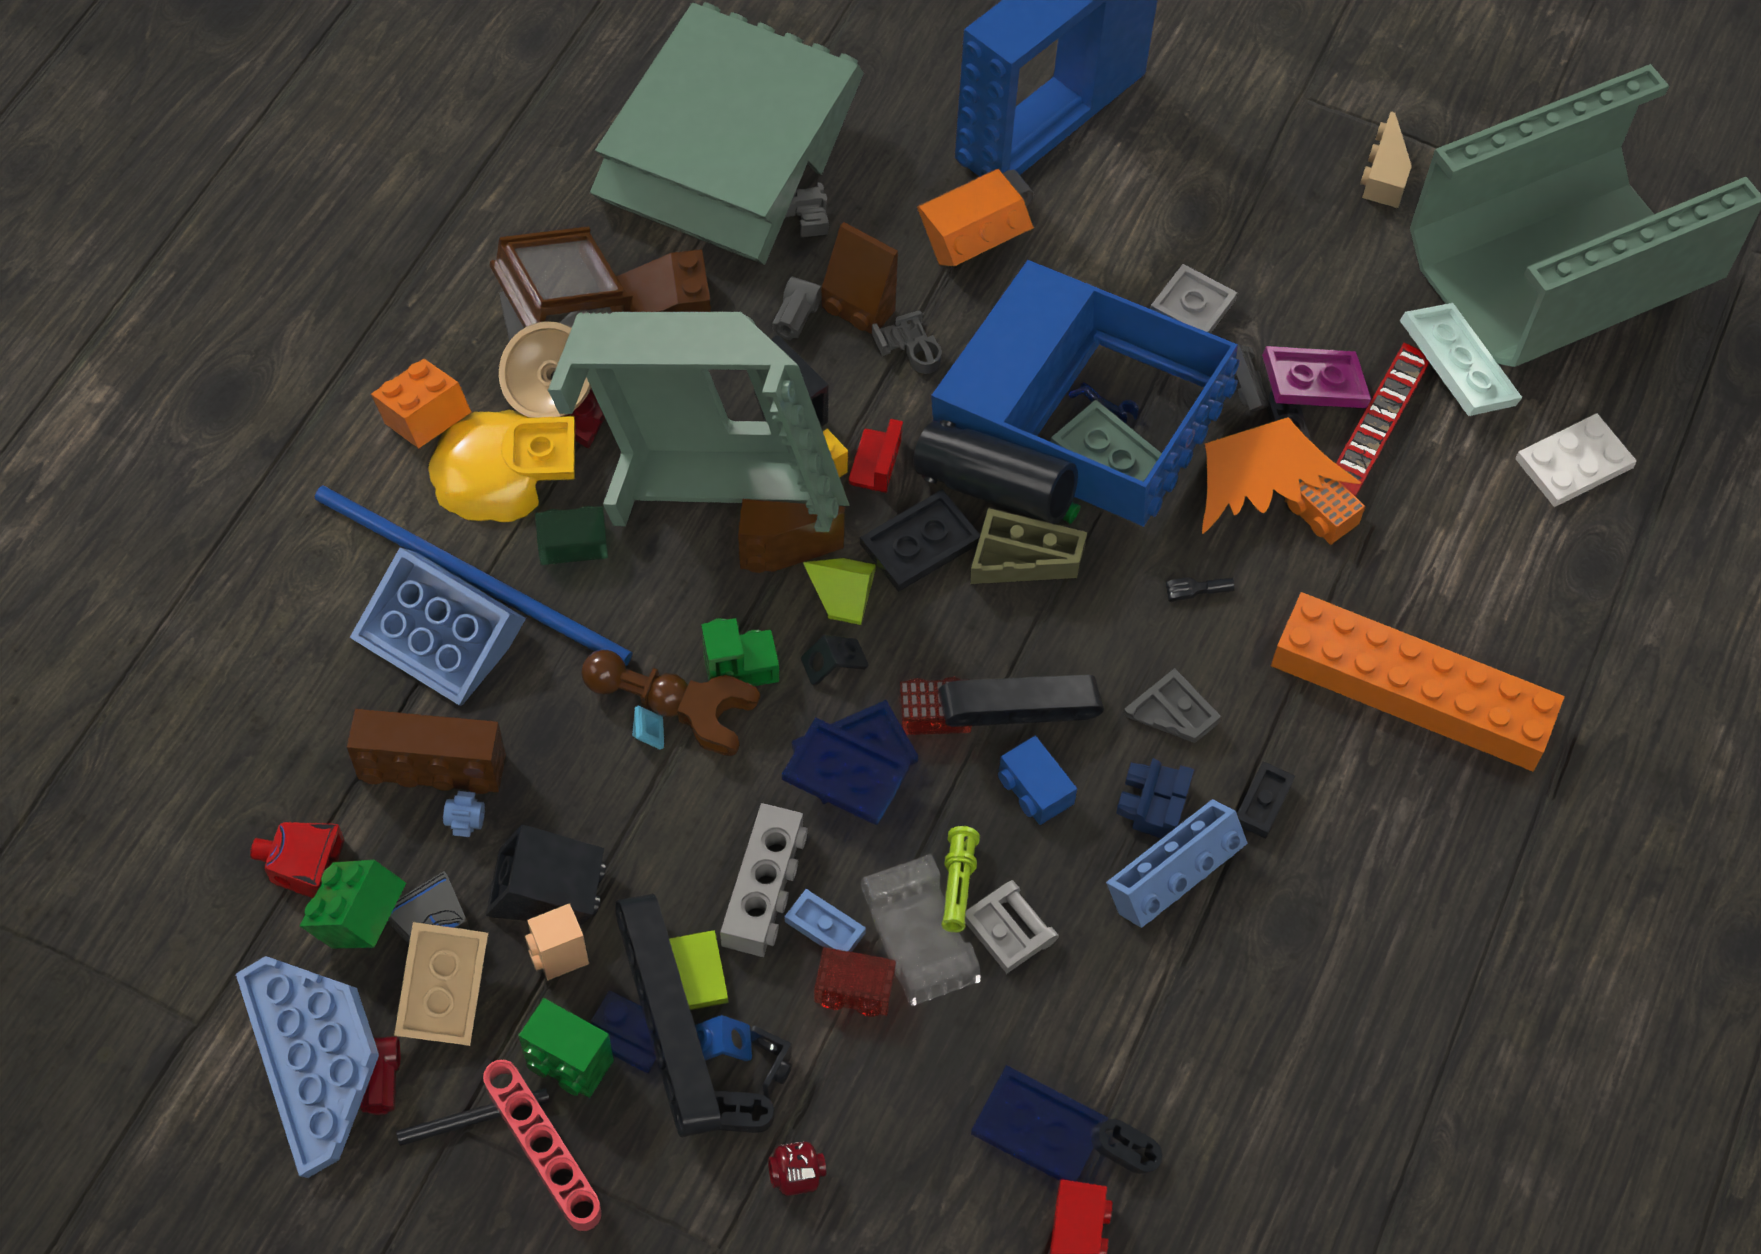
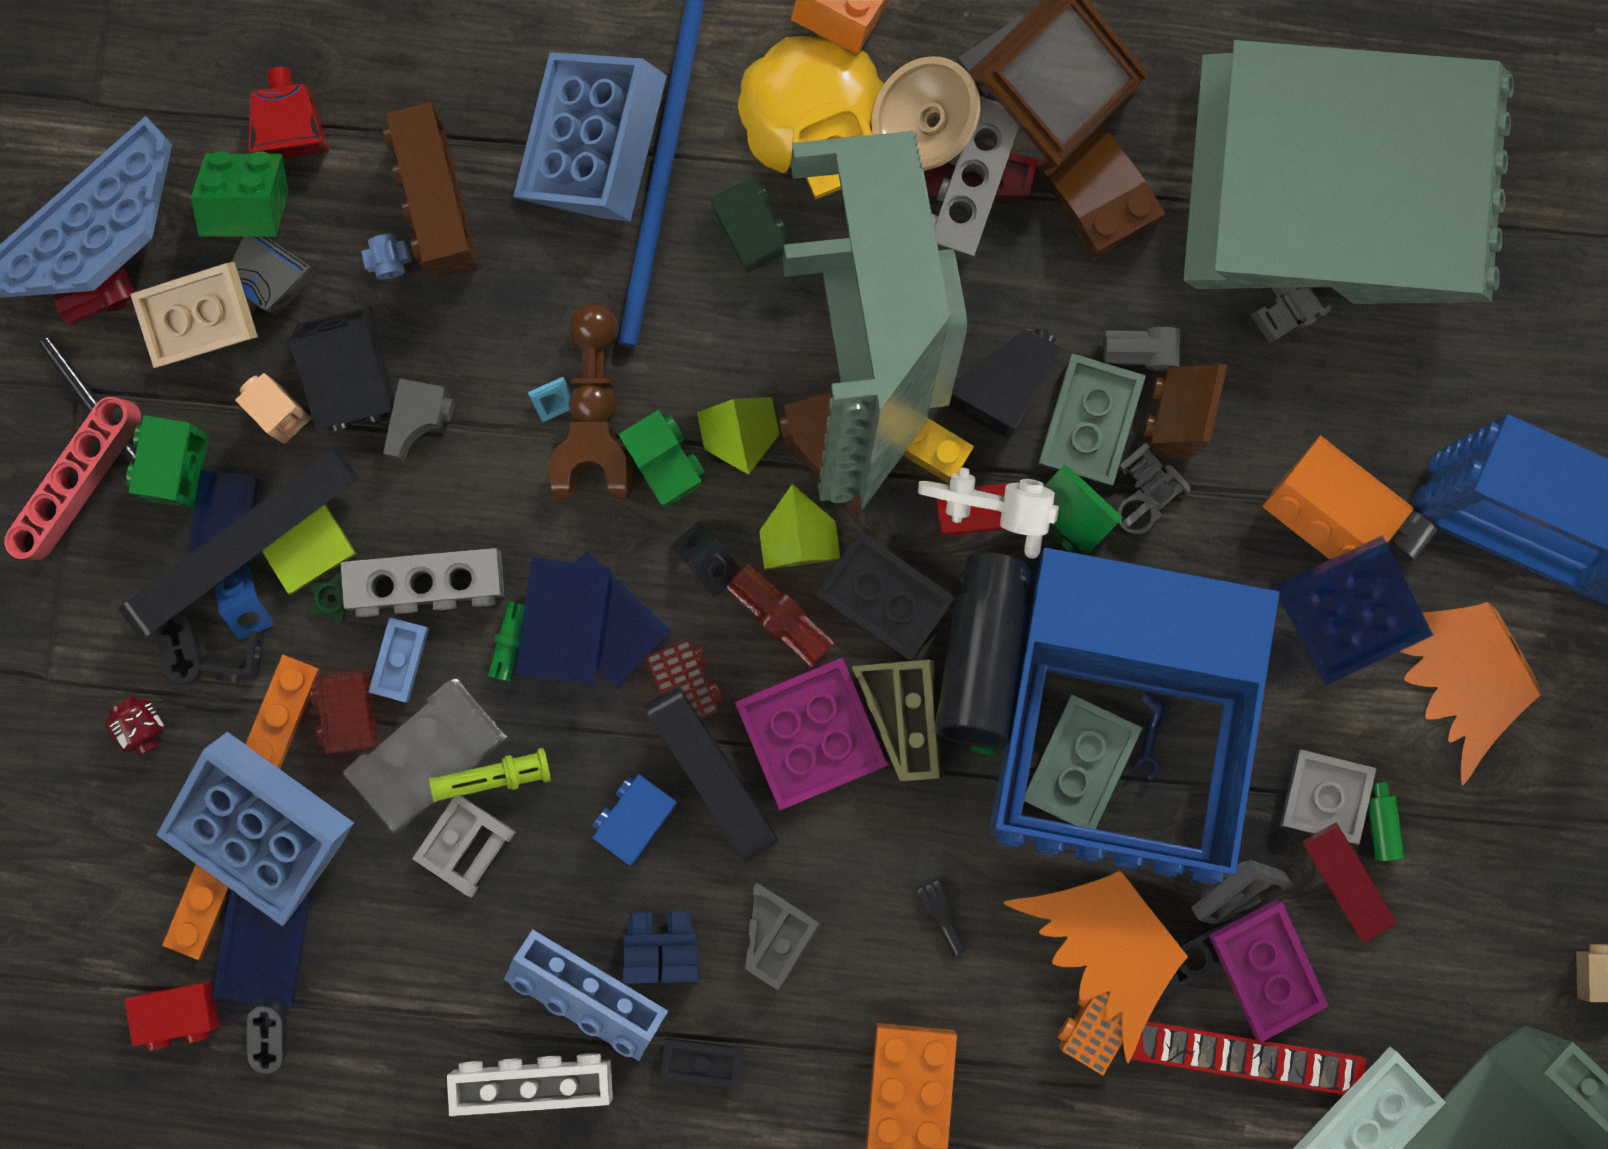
camera: 75 degrees right, 25 degrees up
none -> medium blue slope [156,732,354,926]
none -> orange plate [162,654,321,960]
none -> dark green plate [310,573,344,623]
none -> dark grey arch [383,378,454,462]
none -> white brick [447,1053,613,1116]
none -> green pin [487,601,531,682]
none -> lime slope [697,397,780,475]
none -> clear red piece [726,564,834,667]
none -> magenta plate [735,657,888,811]
none -> white piece [918,468,1059,558]
none -> sand green plate [1038,353,1146,487]
none -> green slope [1044,464,1123,555]
none -> clear blue plate [1274,535,1433,686]
none -> dark red tile [1302,822,1397,943]
none -> orange piece [1366,602,1541,786]
none -> green cylinder [1368,782,1404,861]

